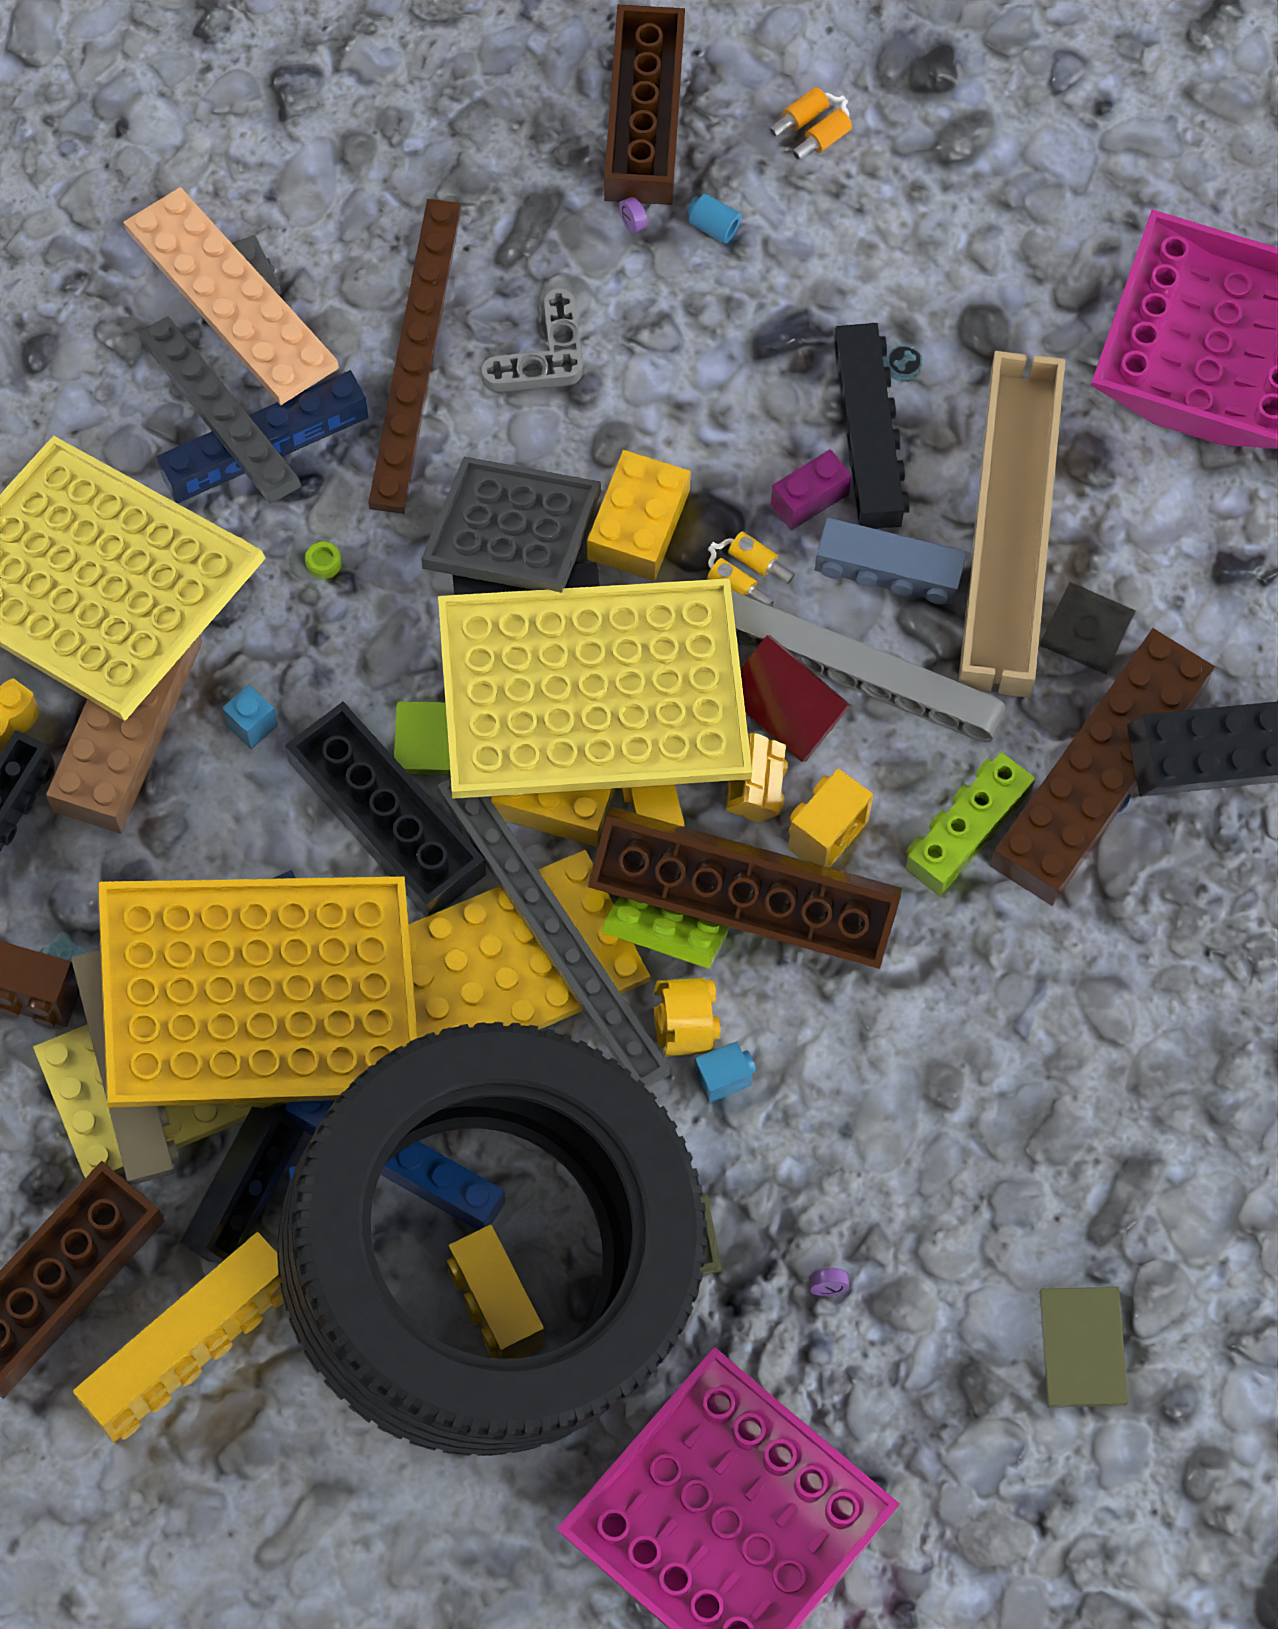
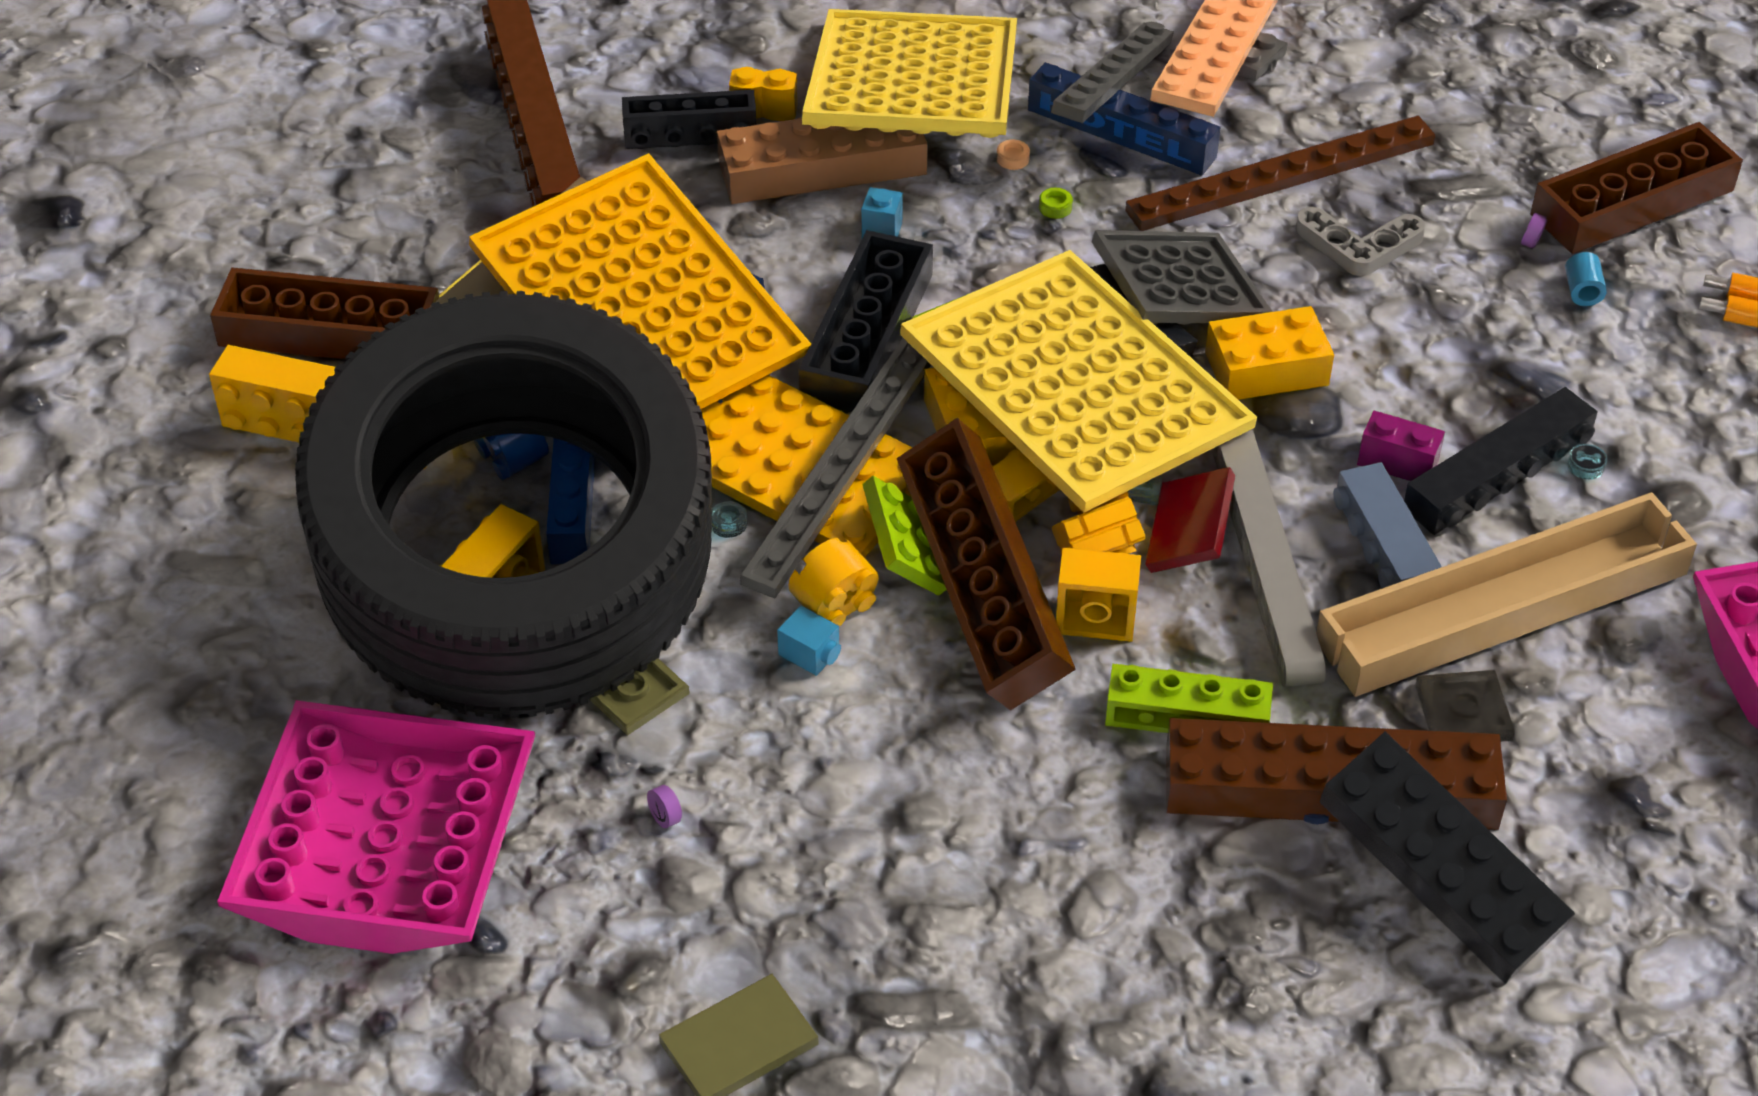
camera: 60 degrees right, 20 degrees down
yellow piece [707,531,795,607] -> none

